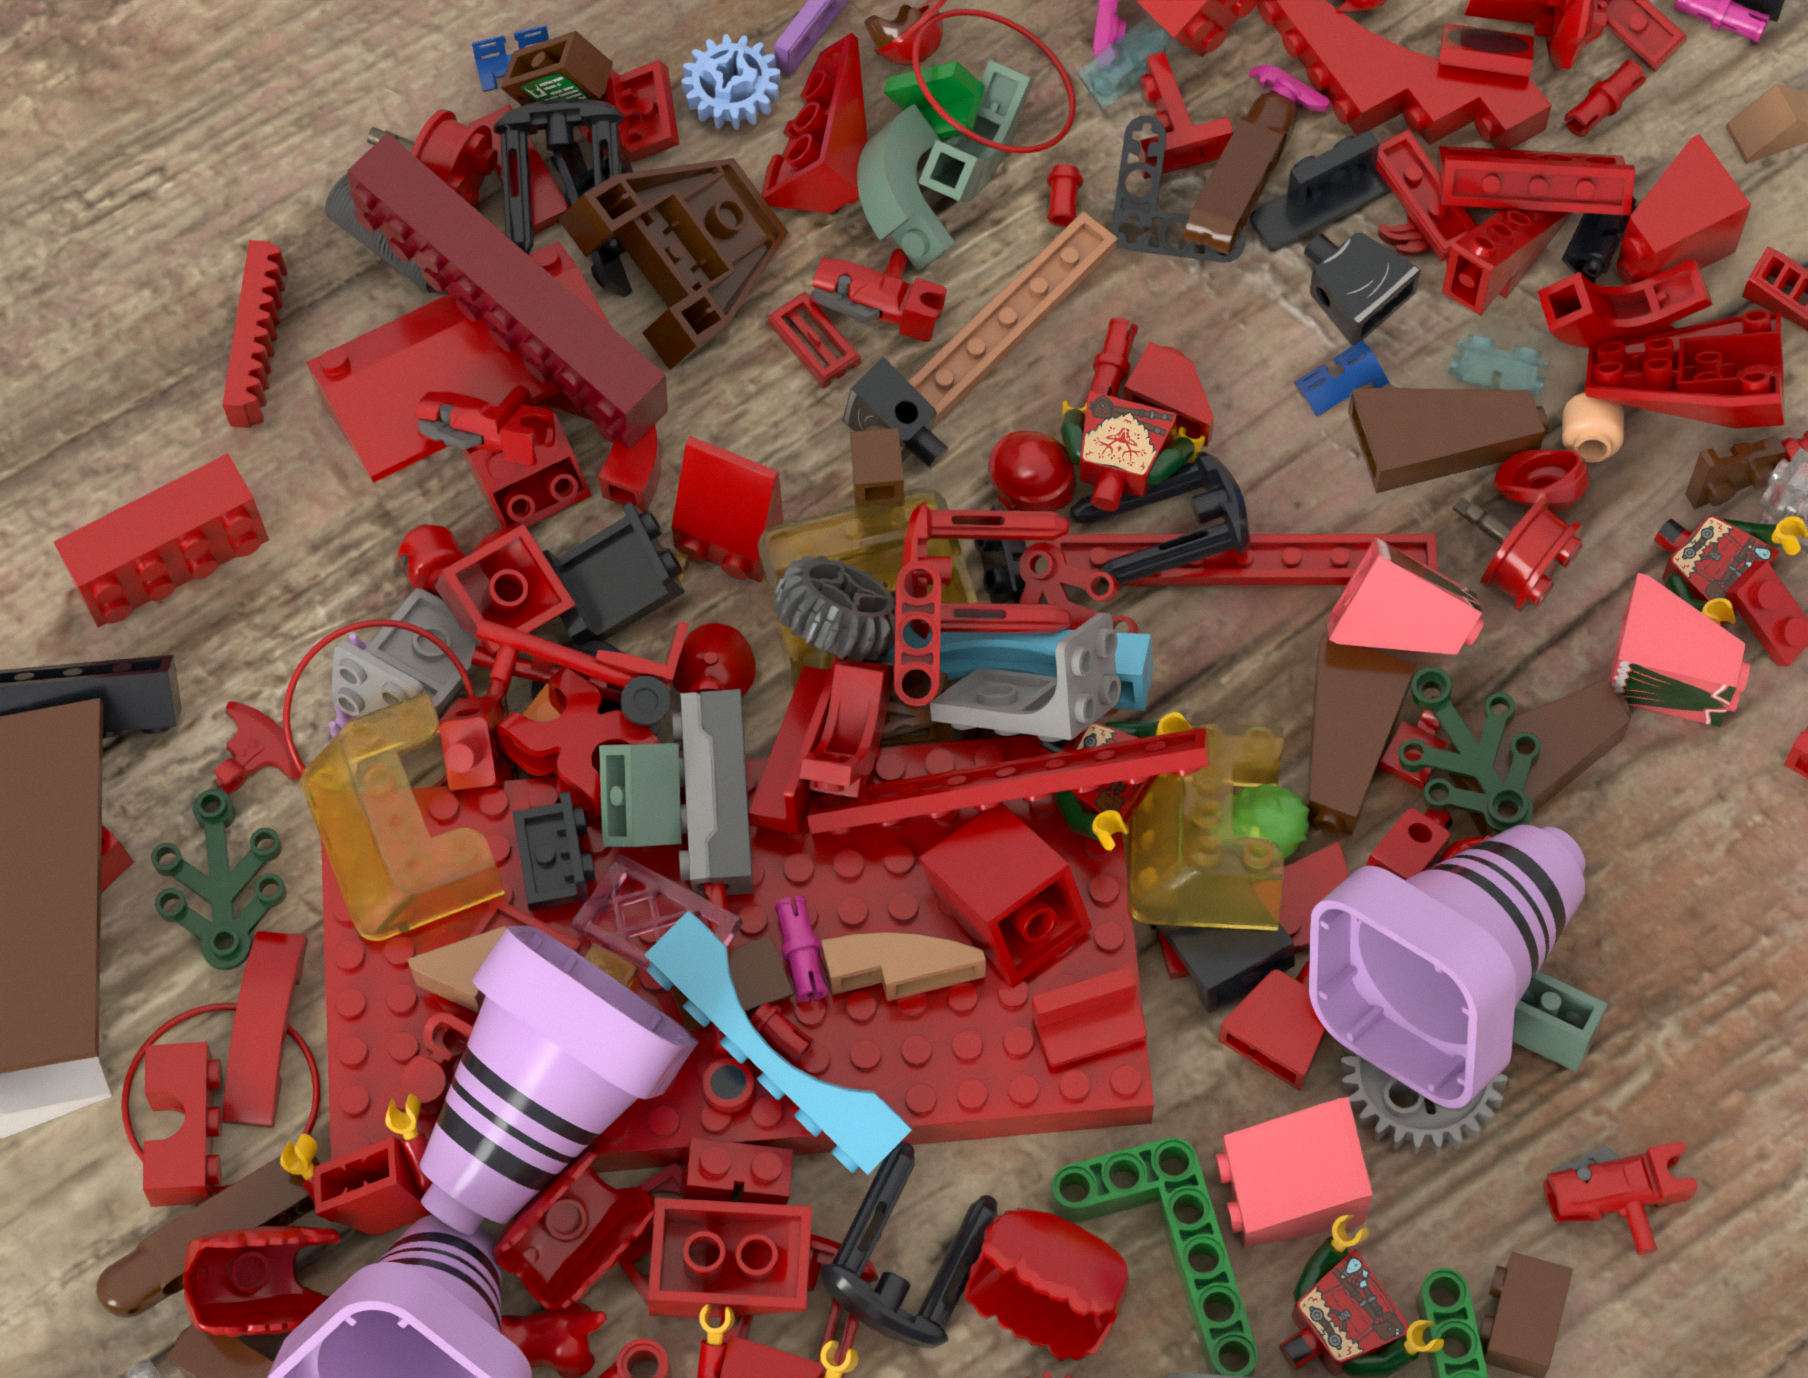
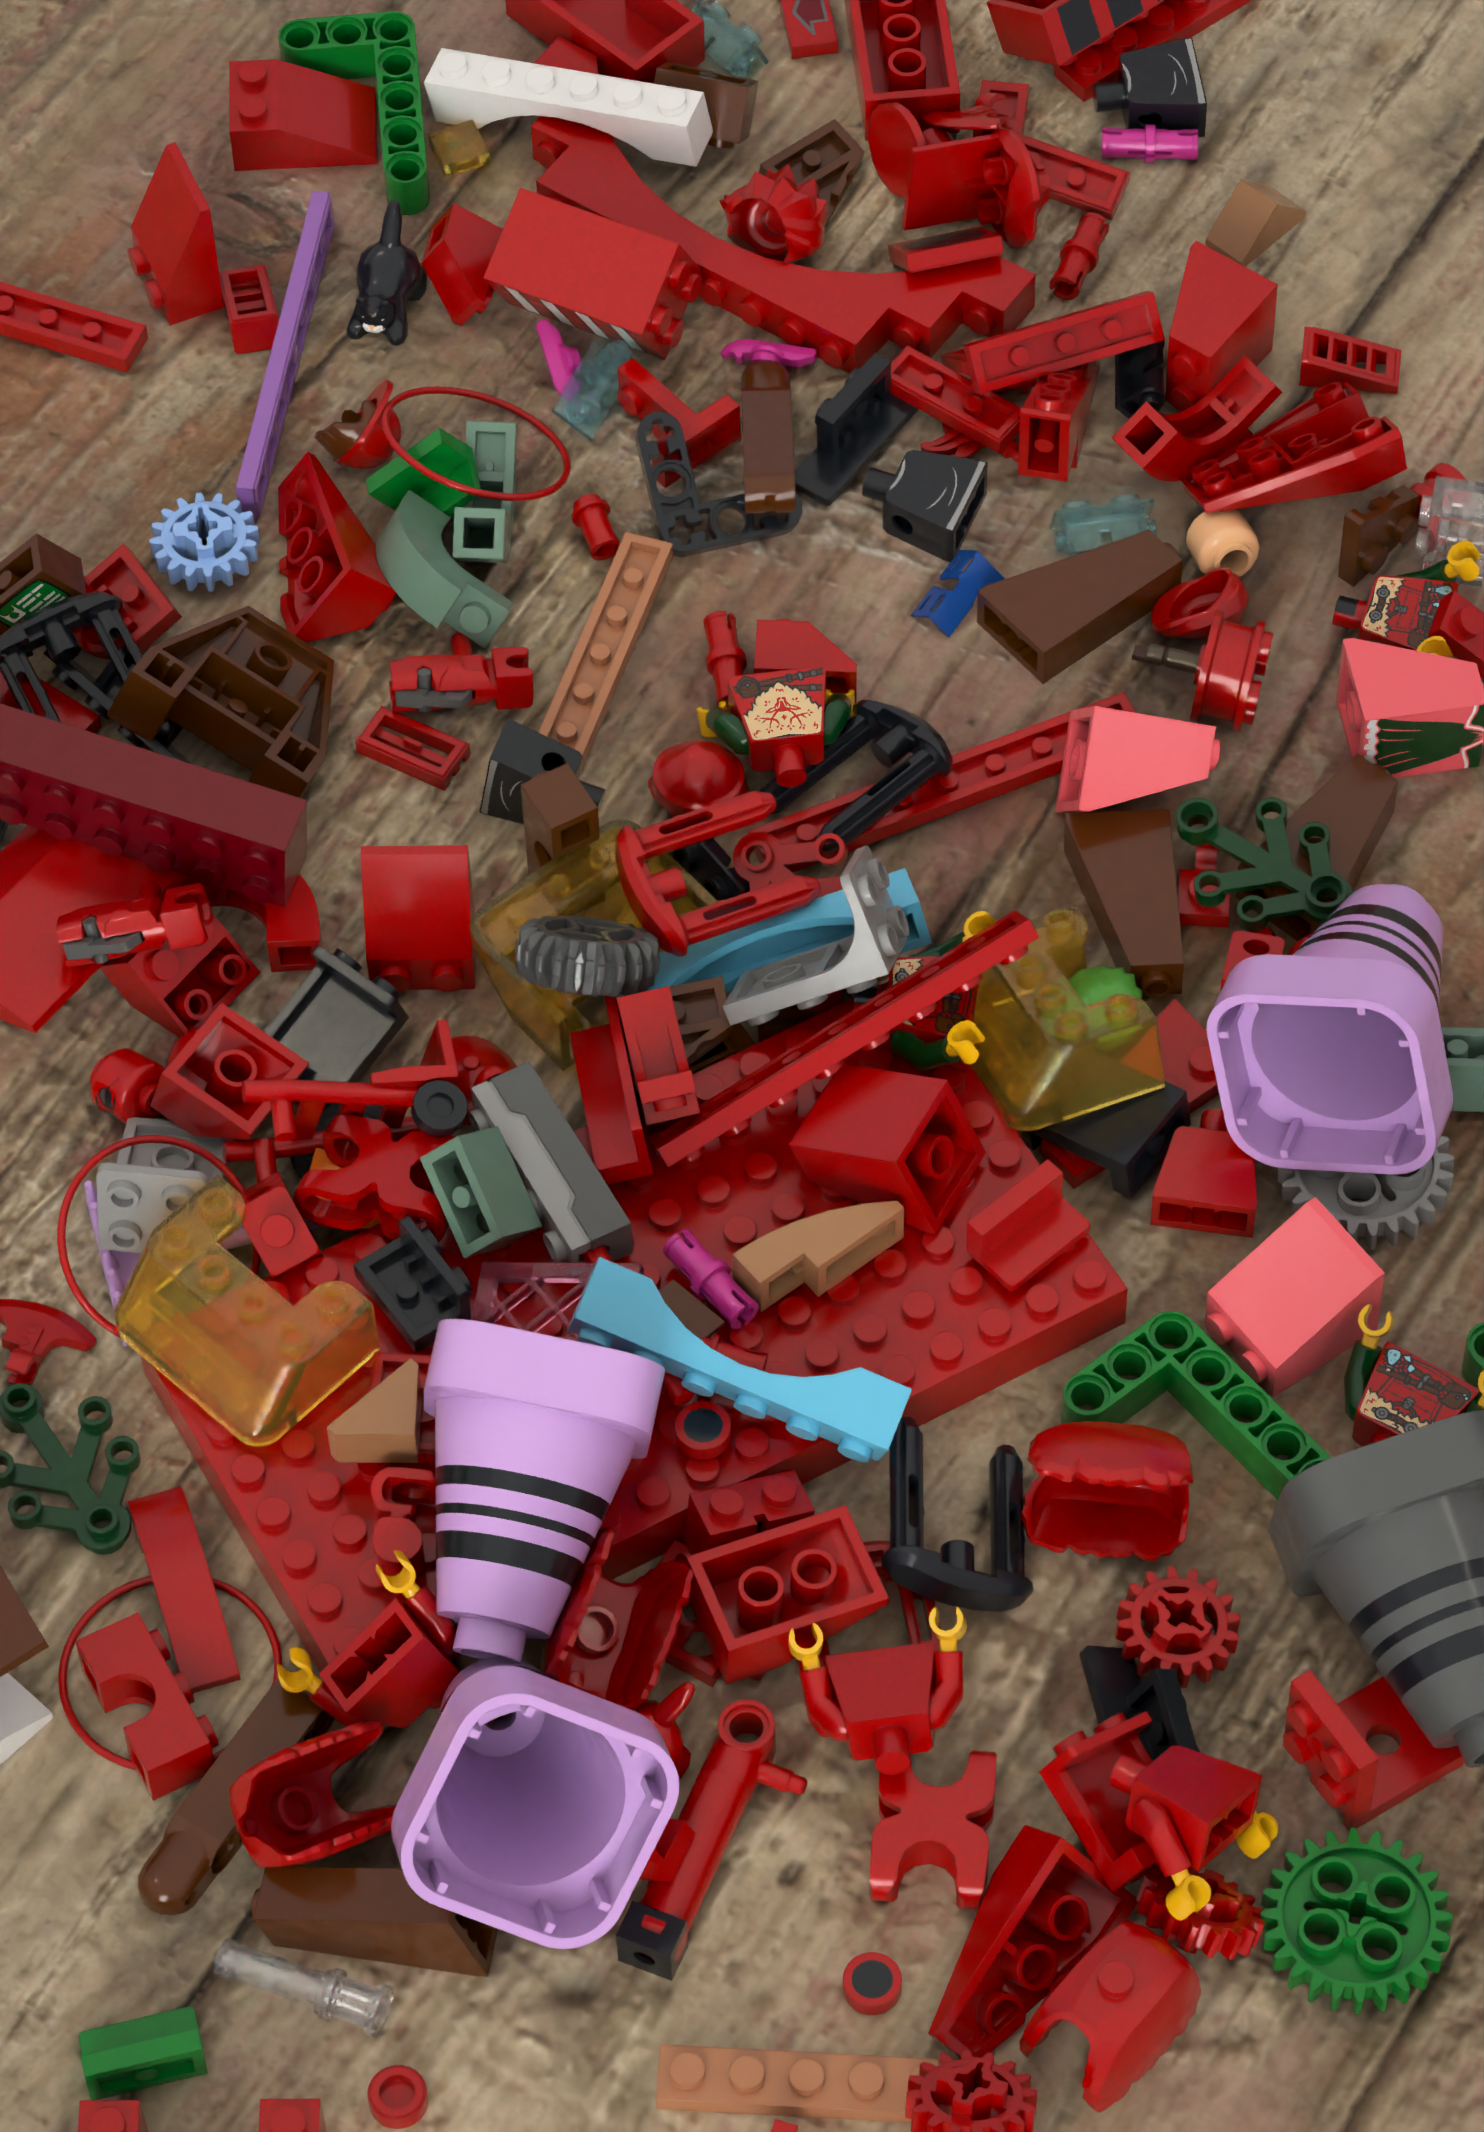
camera: 25 degrees left, 10 degrees down
red beam [894,561,941,707] -> none

